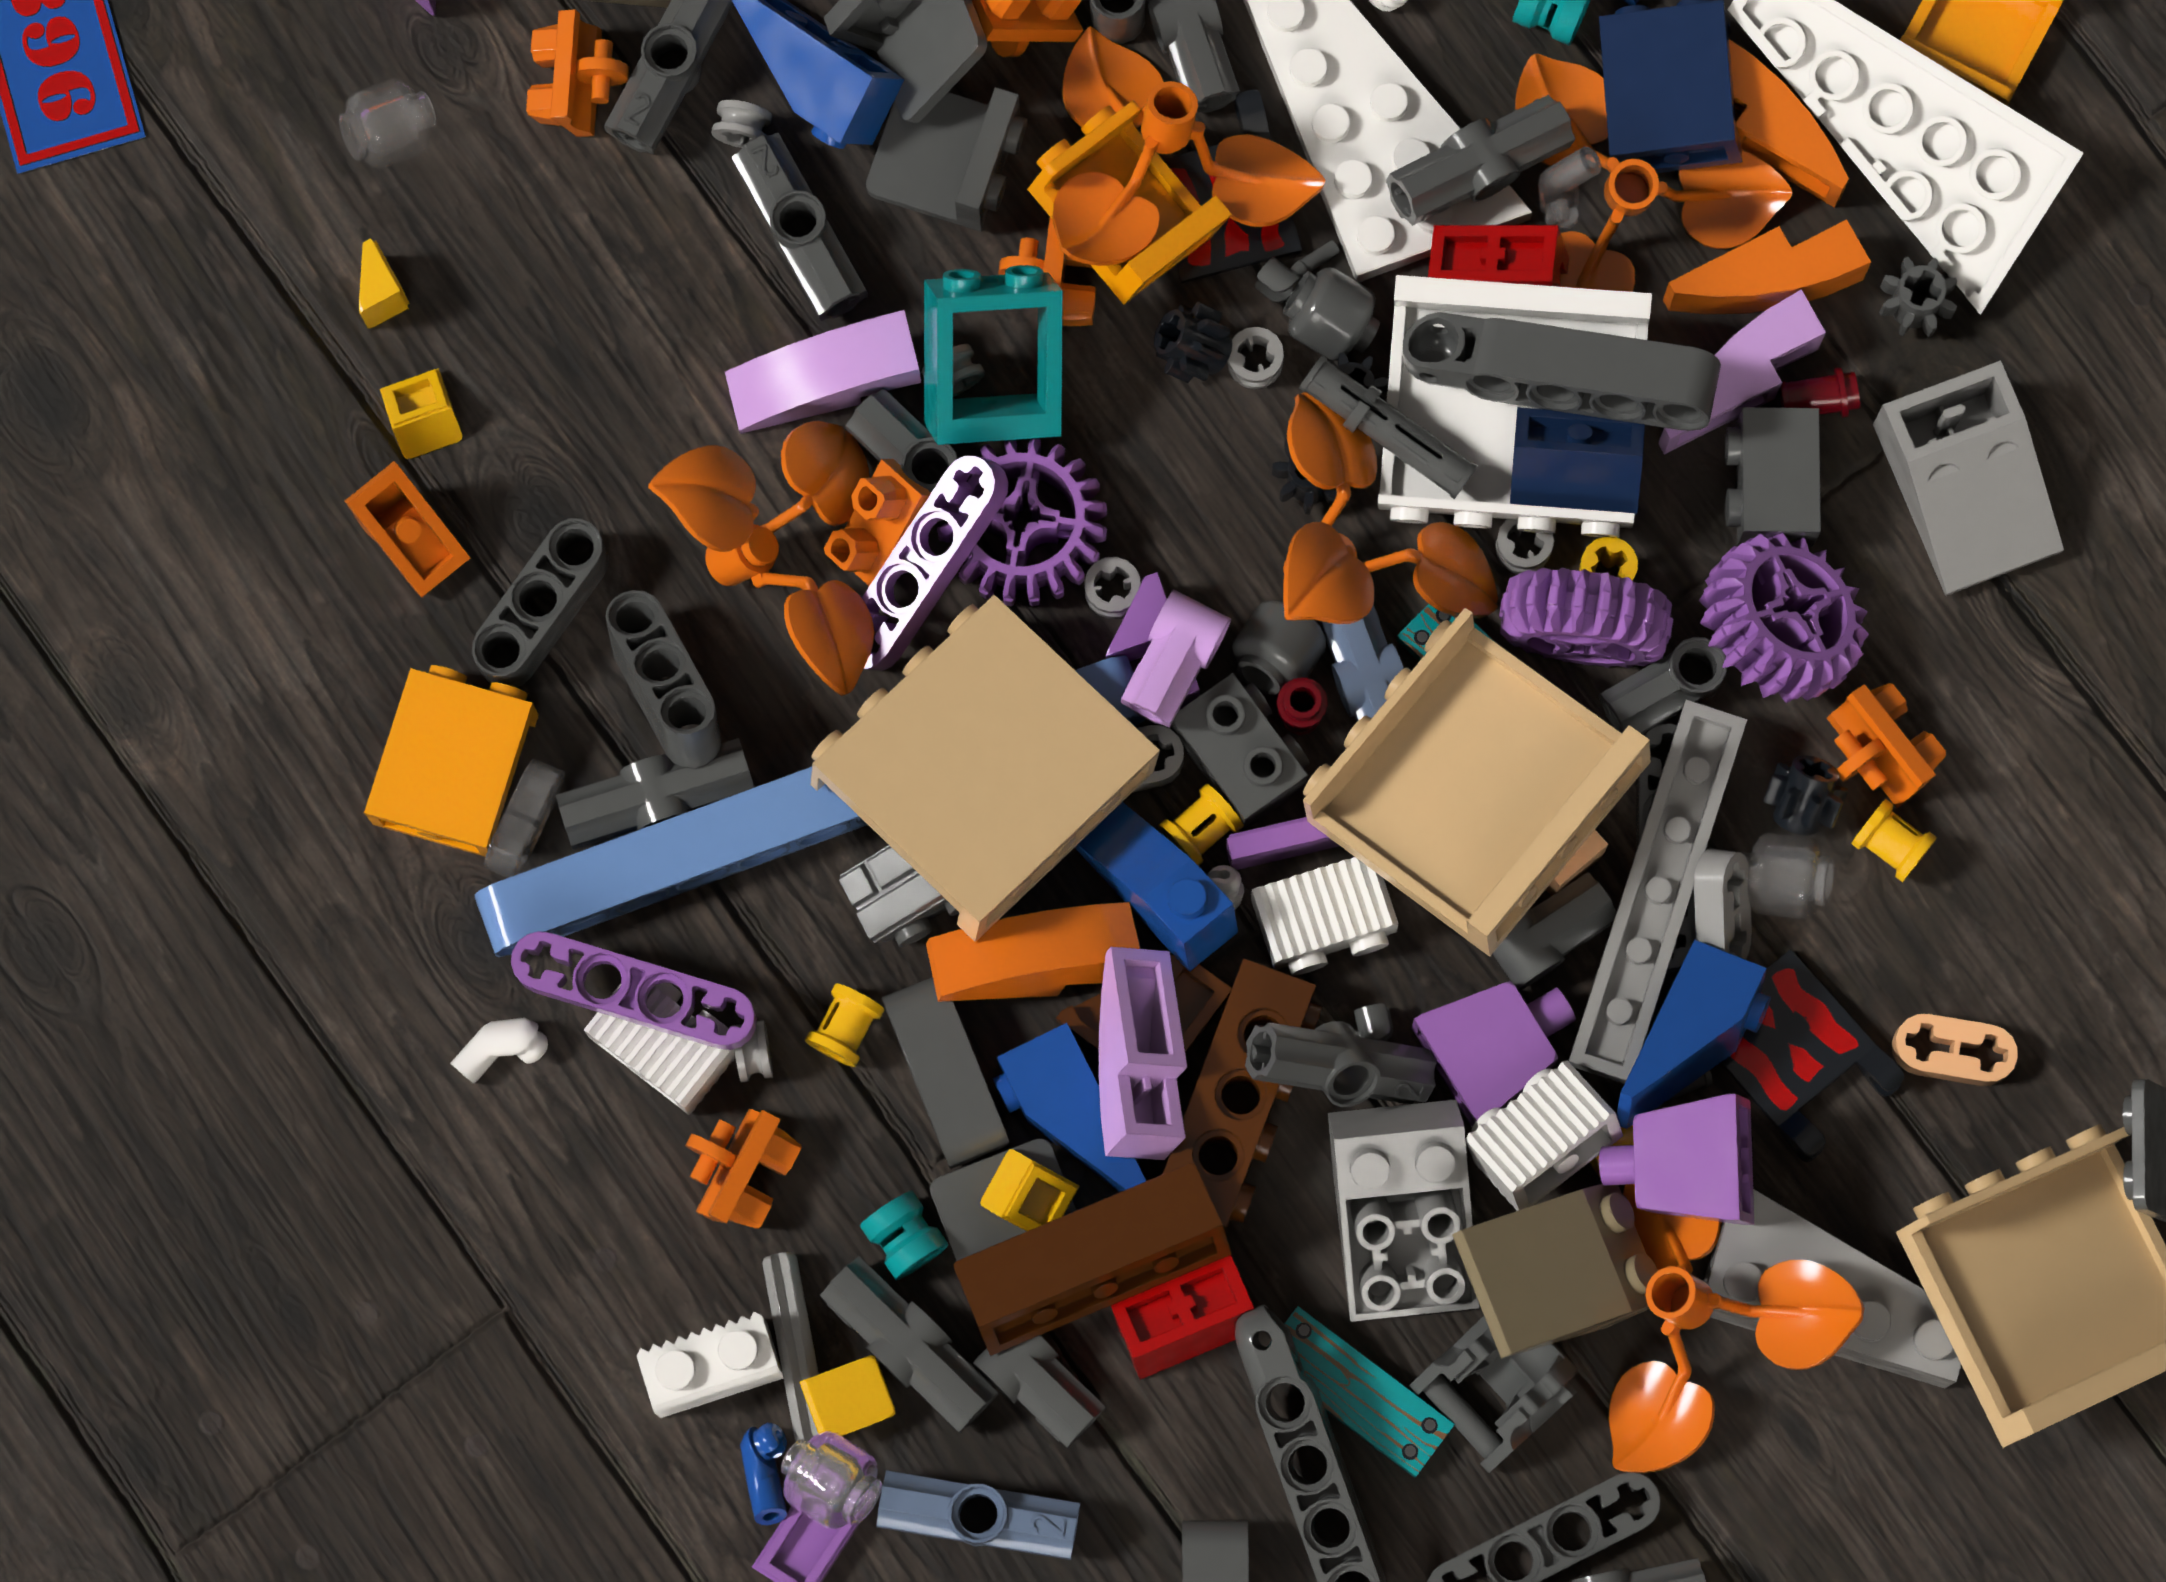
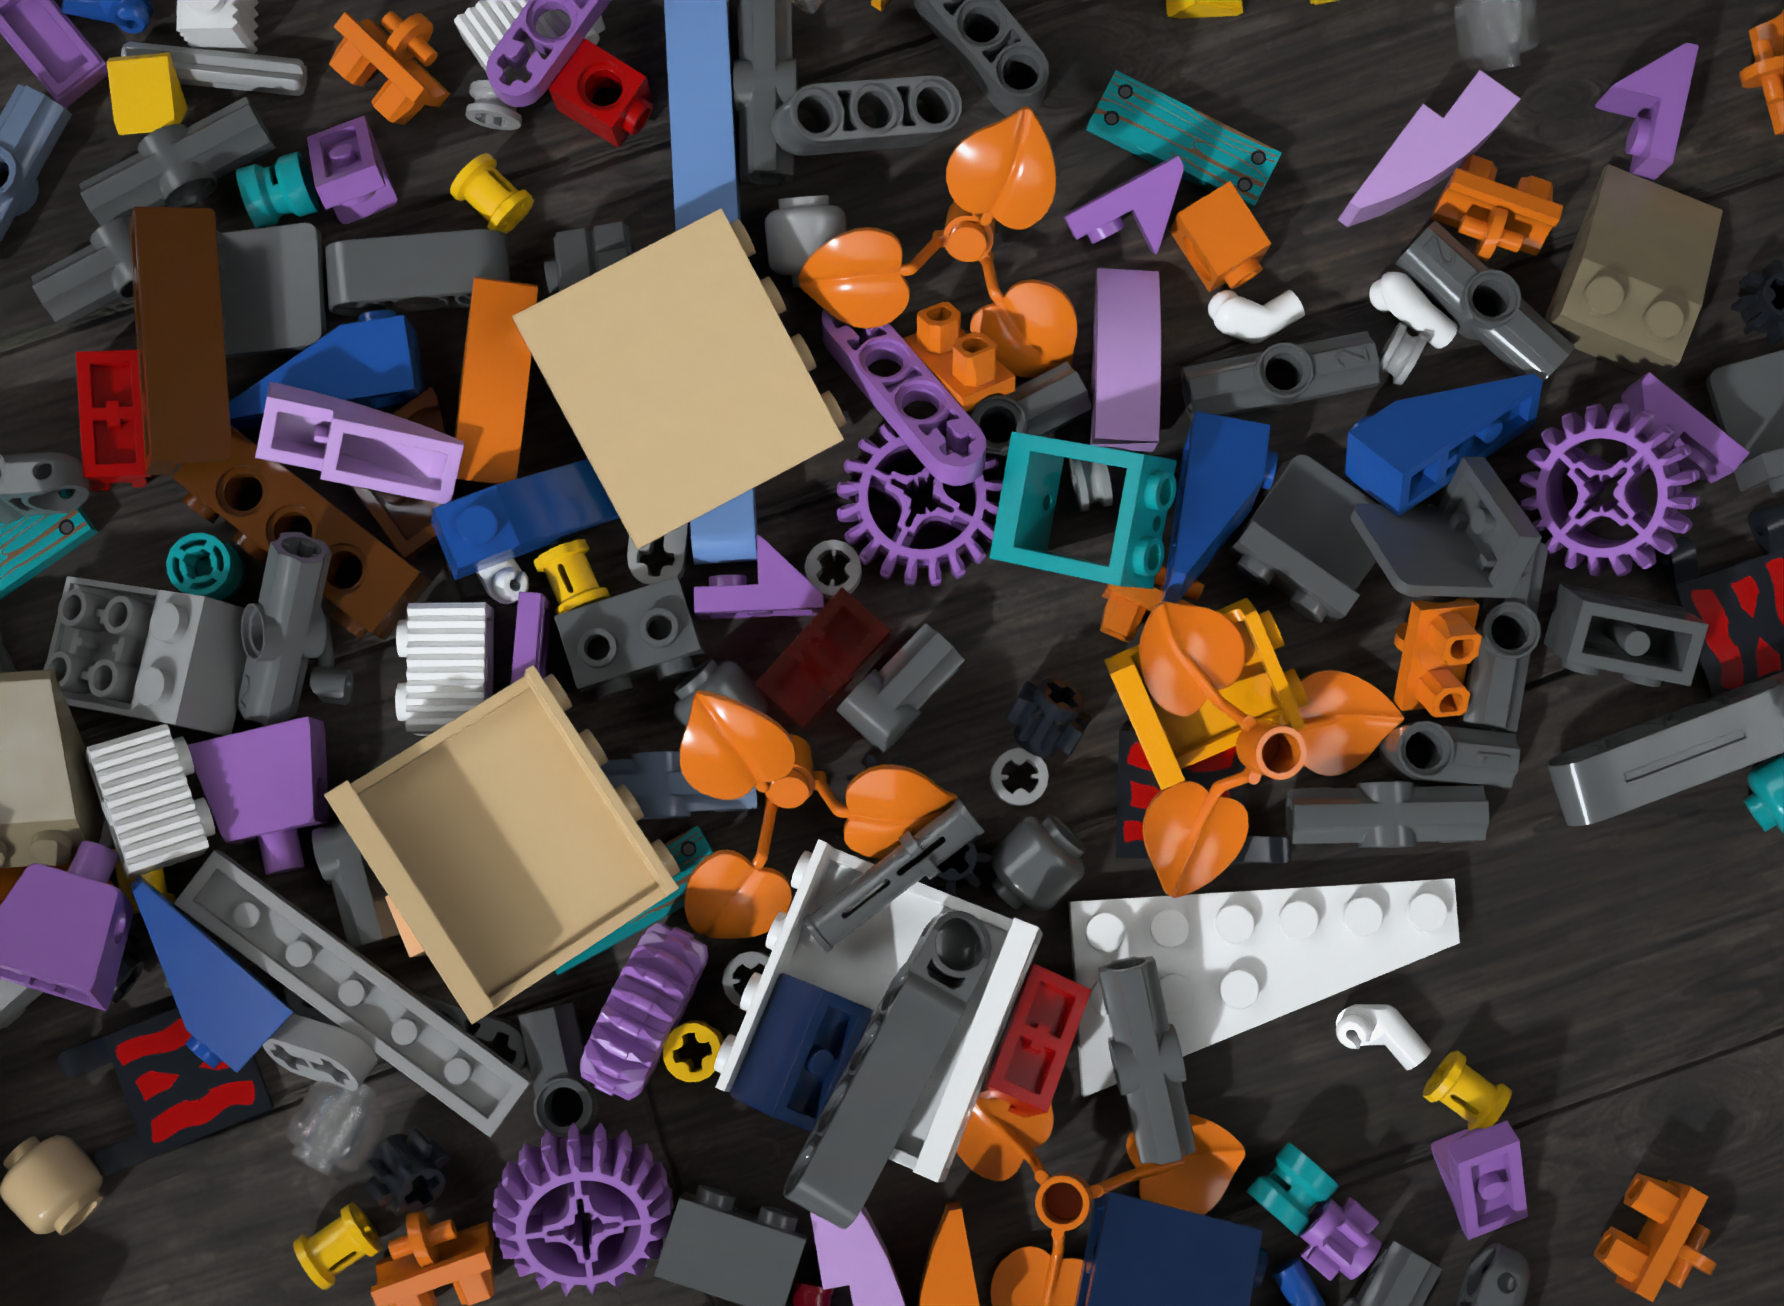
camera: 100 degrees right, 5 degrees up
clear head [781,1431,882,1529] -> none
yellow slope [980,1149,1080,1231] -> none
lavender piece [1121,589,1231,728] -> none
dark grey hand [1254,240,1339,303] -> none
dark red pin [1277,677,1328,736] -> none
clear arm [1538,146,1601,231] -> none
light nougat beam [1892,1014,2018,1086] -> none
none -> tan head [0,1135,103,1235]
none -> teal wheel [166,533,248,602]
none -> medium lavender slope [307,115,397,224]
none -> red brick [549,38,653,148]
none -> clear red brick [755,587,891,733]
none -> light grey head [765,195,847,288]
none -> dark grey piece [836,623,965,754]
none -> medium lavender slope [1063,156,1184,255]
none -> teal tile [1086,70,1282,212]
none -> blue slope [1162,411,1278,603]
none -> orange brick [1169,181,1272,293]
none -> white arm [1208,290,1305,344]
none -> lavender slope [1338,70,1521,227]
none -> white arm [1369,272,1457,349]

